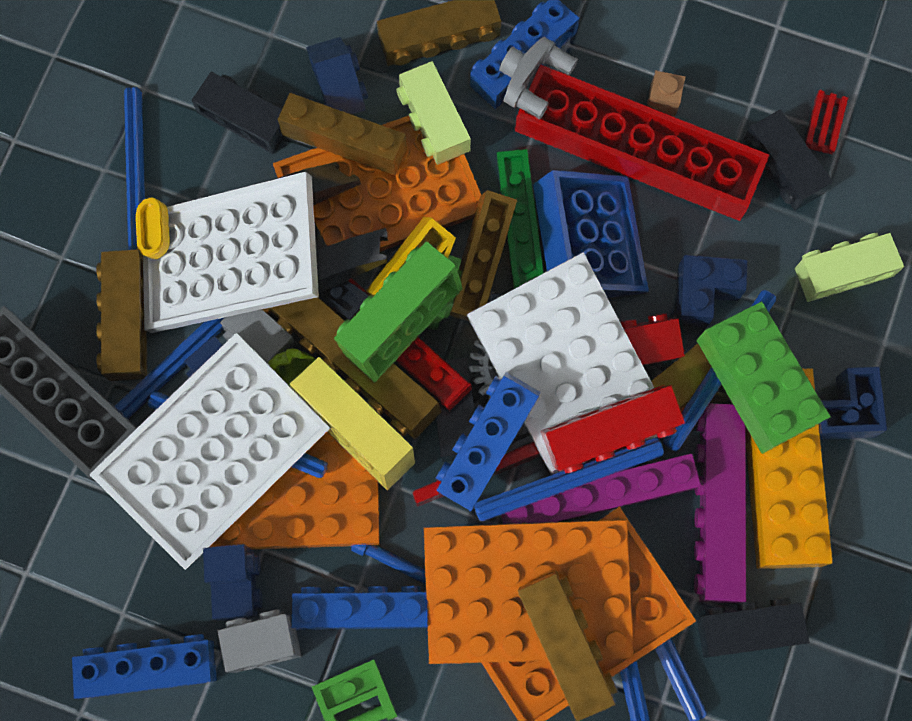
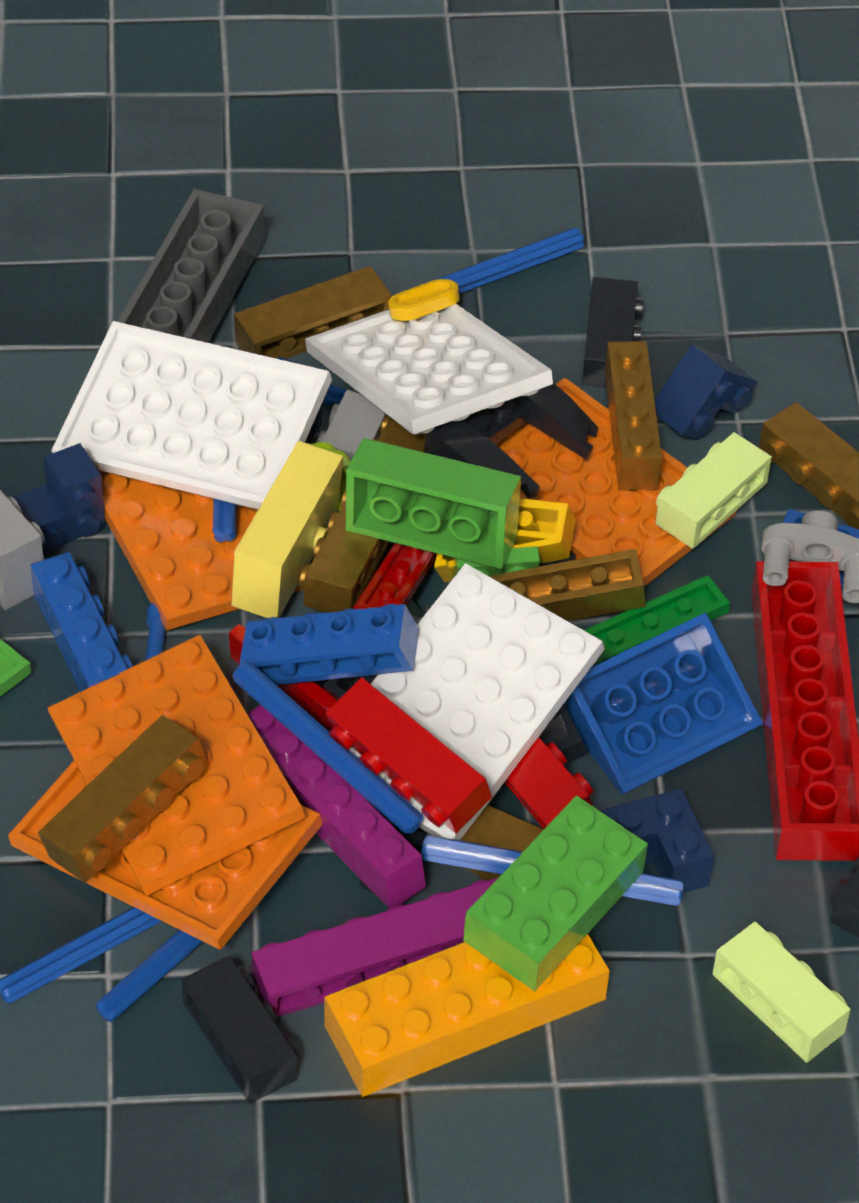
camera: 65 degrees right, 25 degrees down
dark blue brick [819,367,887,440] -> none

